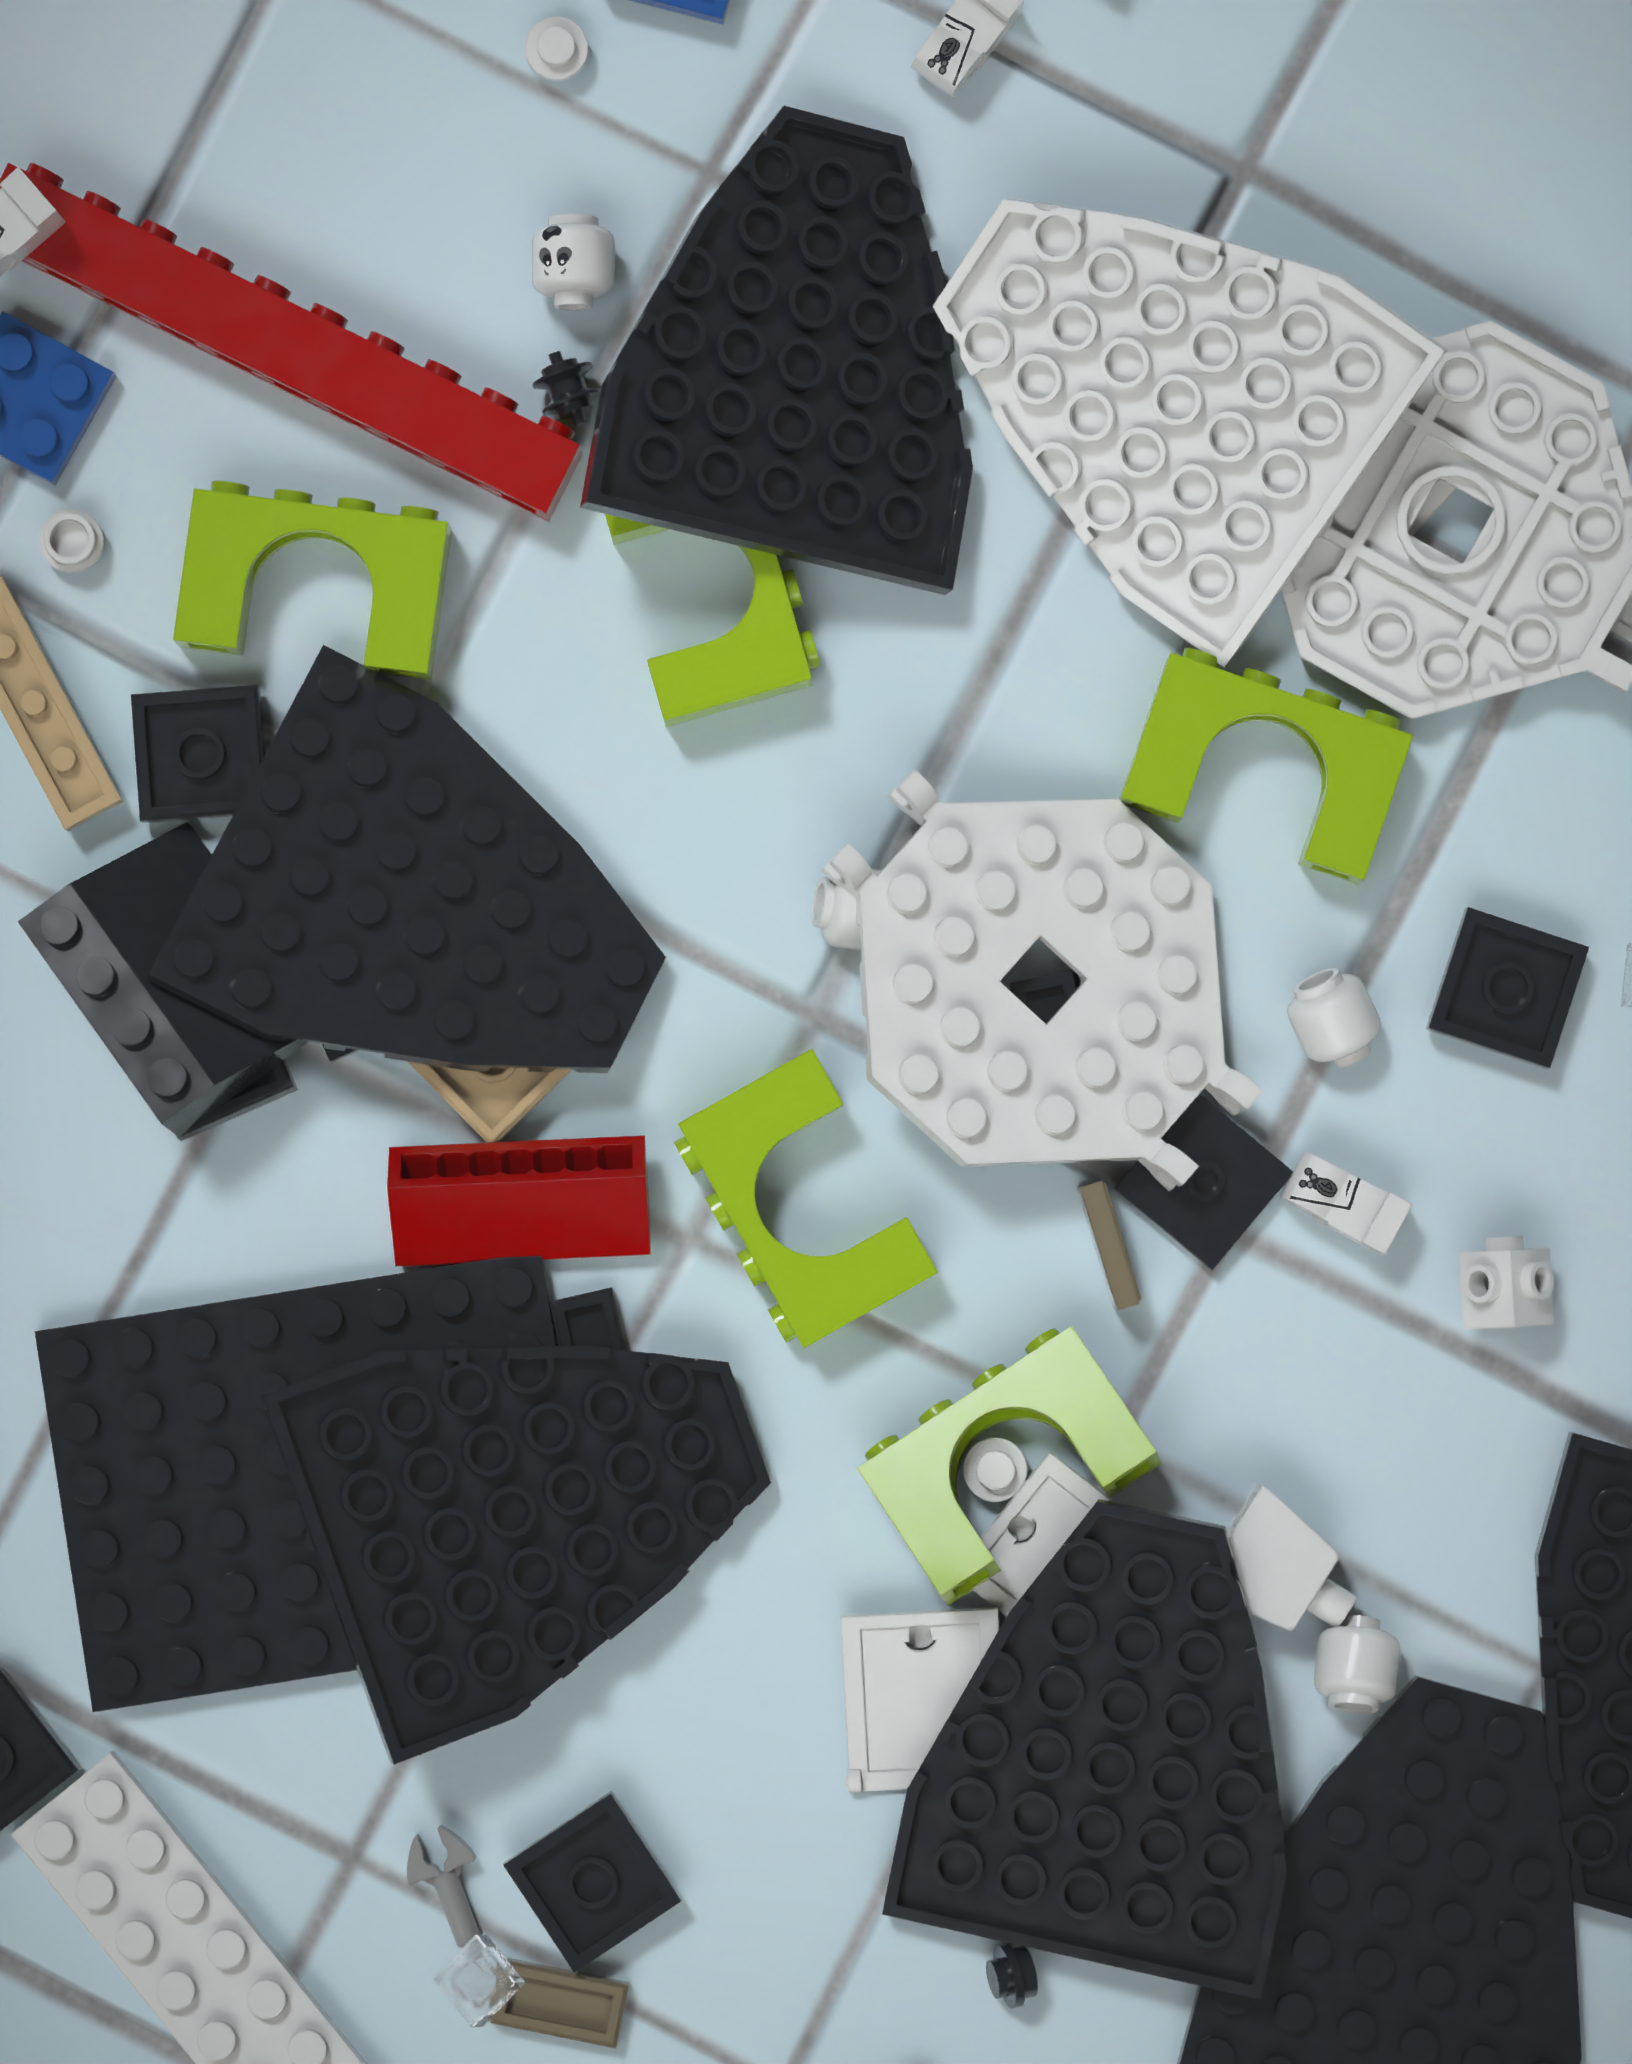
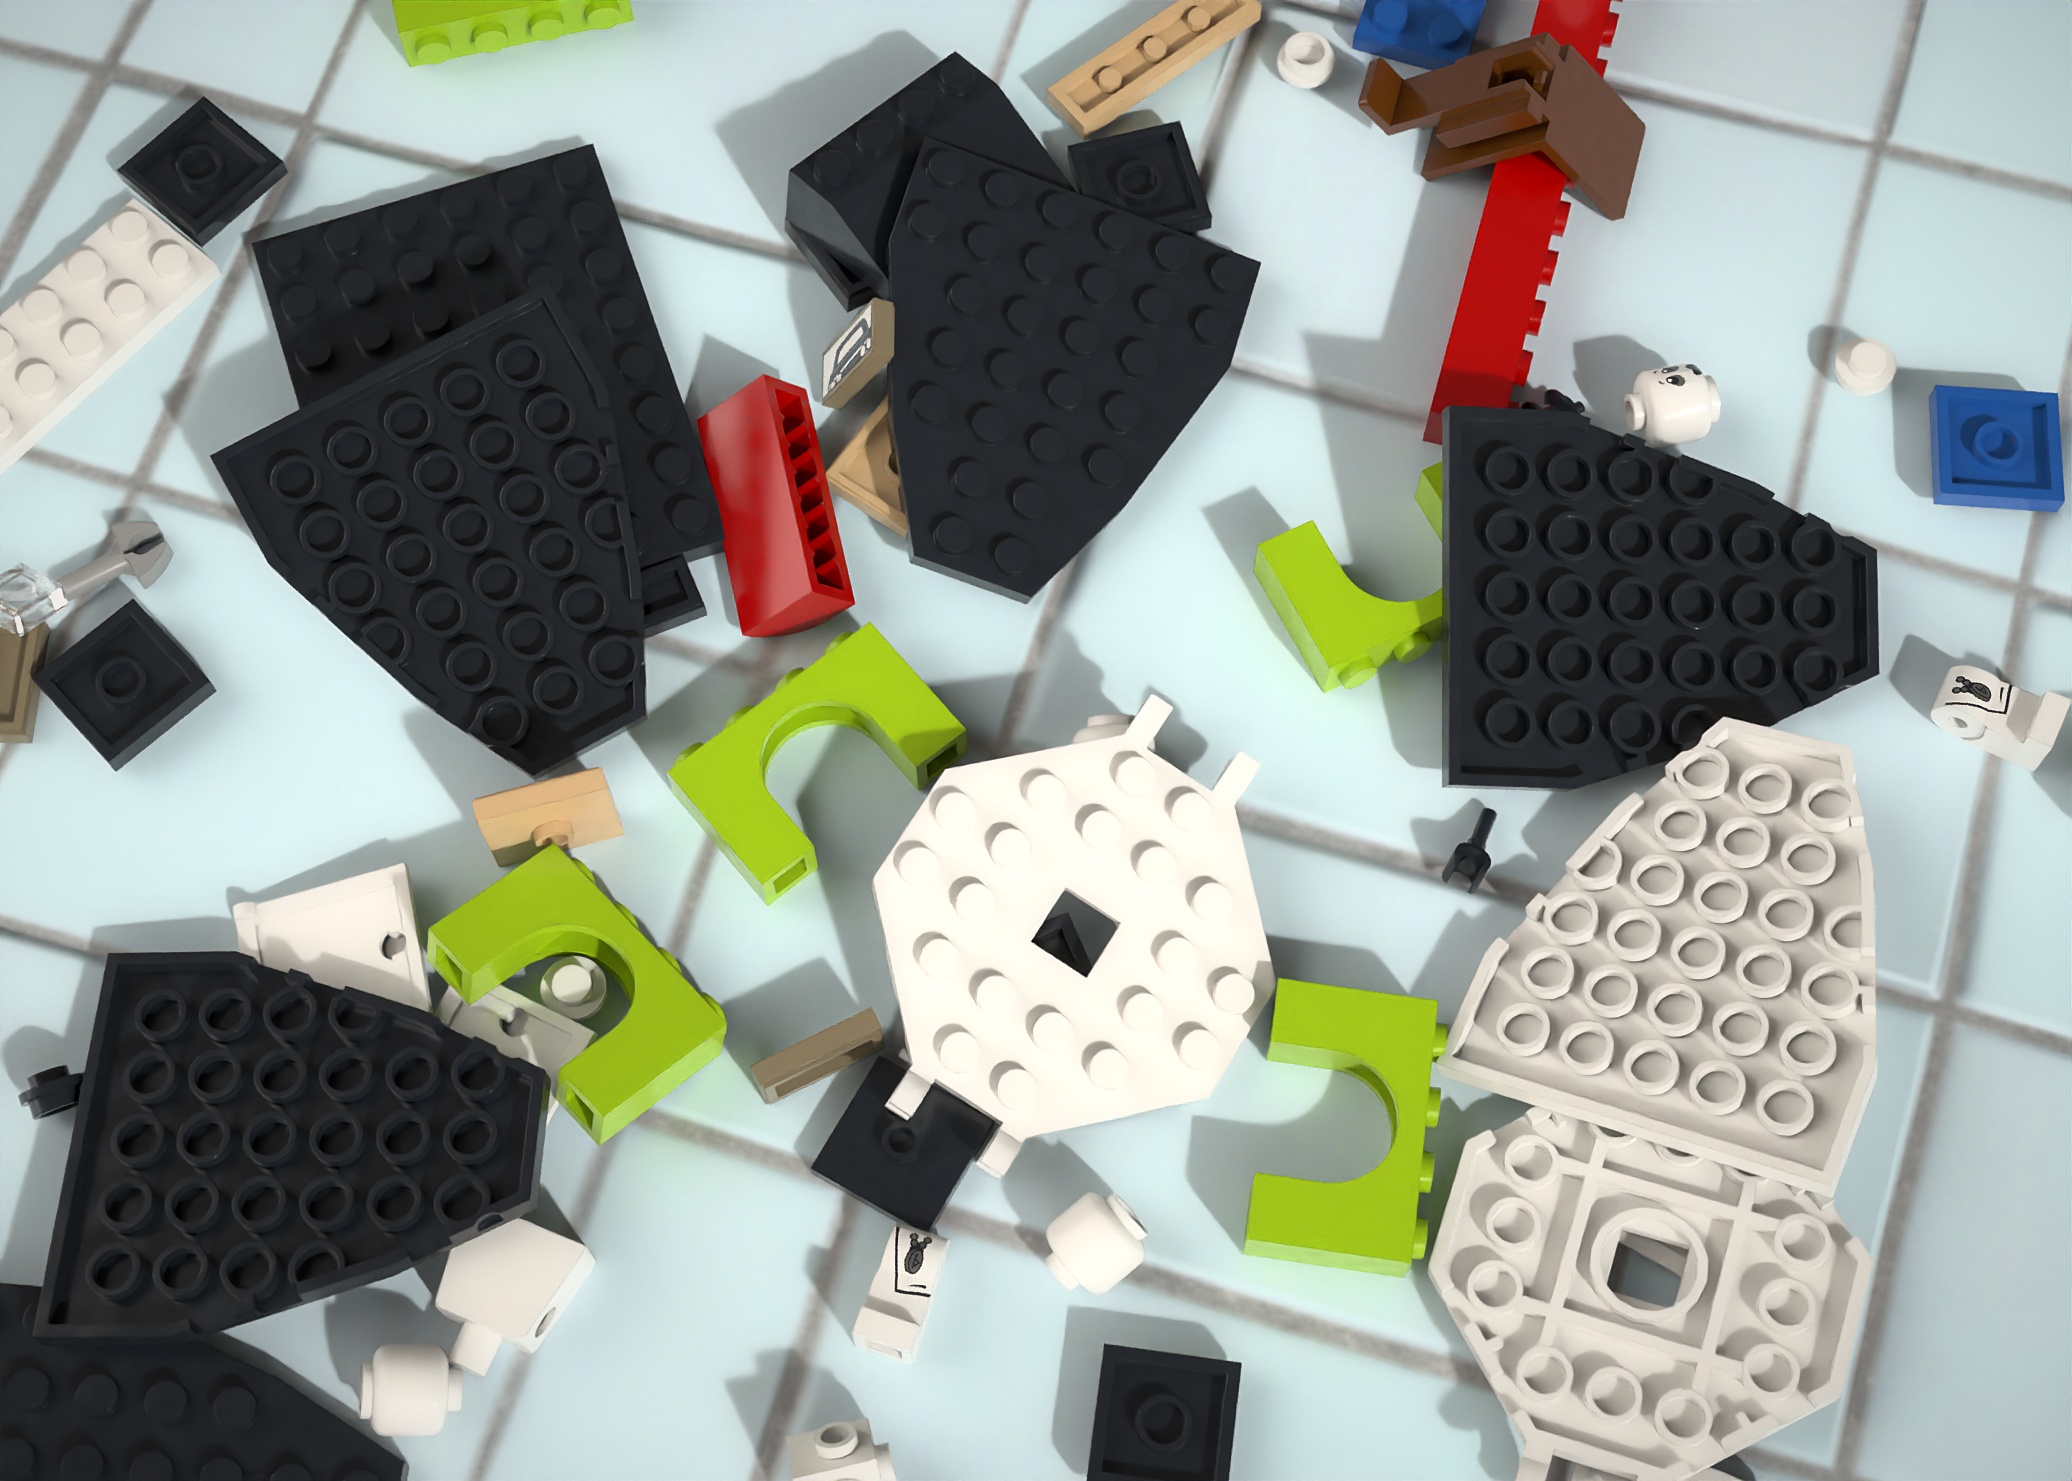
camera: 85 degrees right, 20 degrees down
lime arch [173,481,452,681] -> none
none -> tan plate [472,766,624,868]
none -> dark tan tile [822,298,895,410]
none -> reddish brown piece [1358,32,1646,221]
none -> black hand [1442,808,1497,894]

